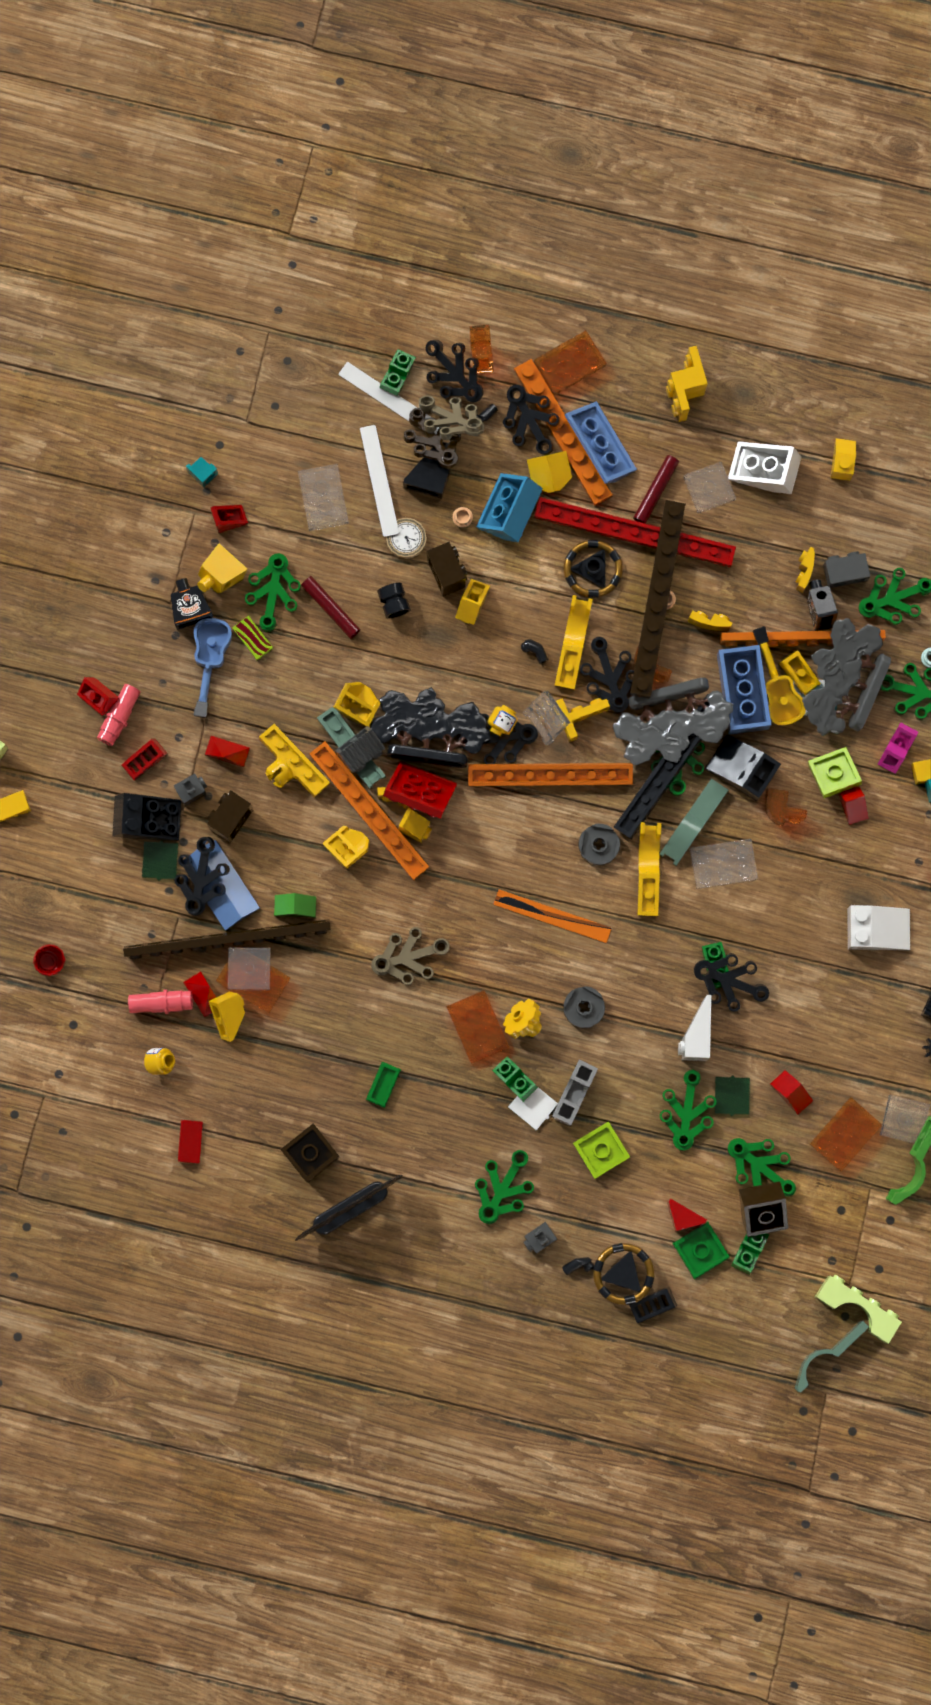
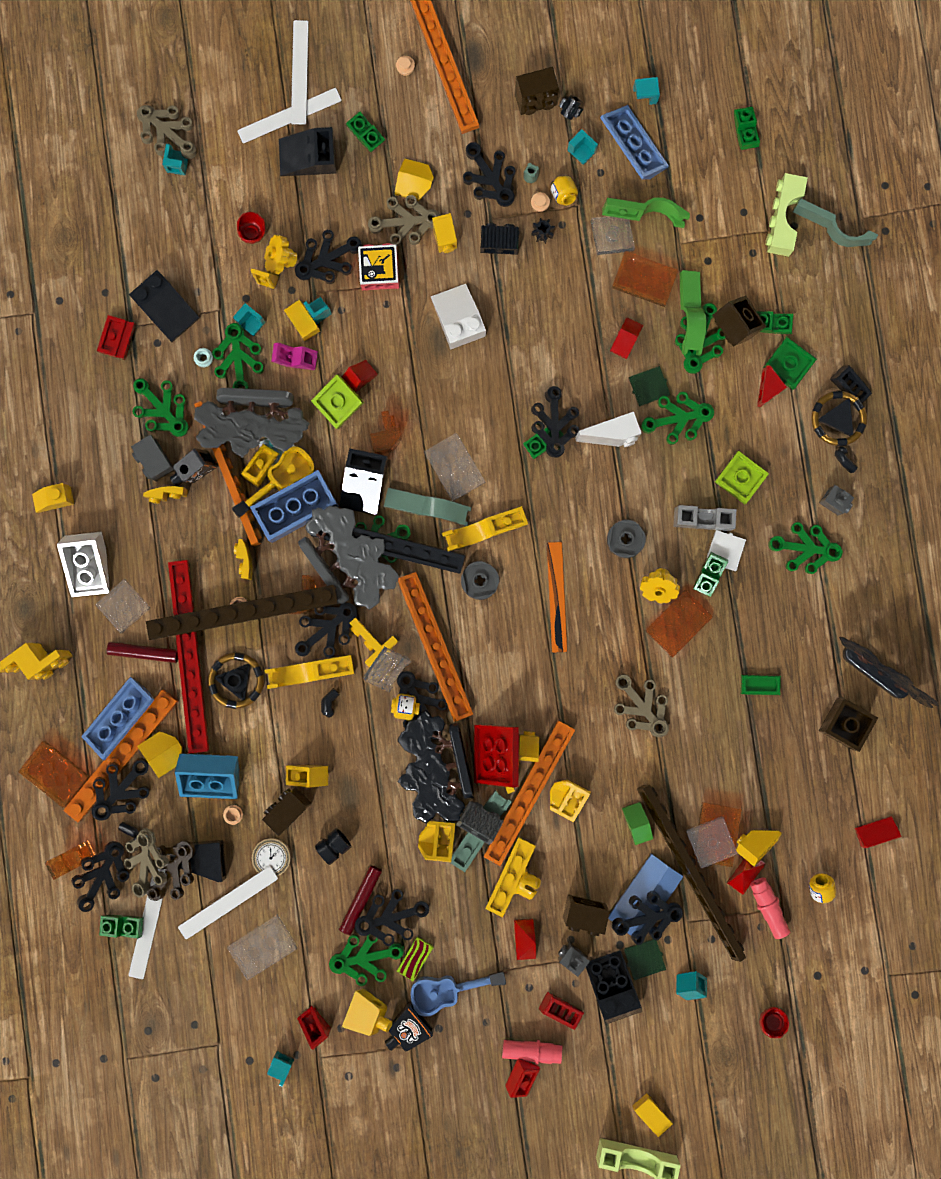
camera: 110 degrees left, 5 degrees up
none -> black plant [355,889,429,946]
none -> teal panel [676,971,707,1000]
none -> bright green piece [679,270,706,356]

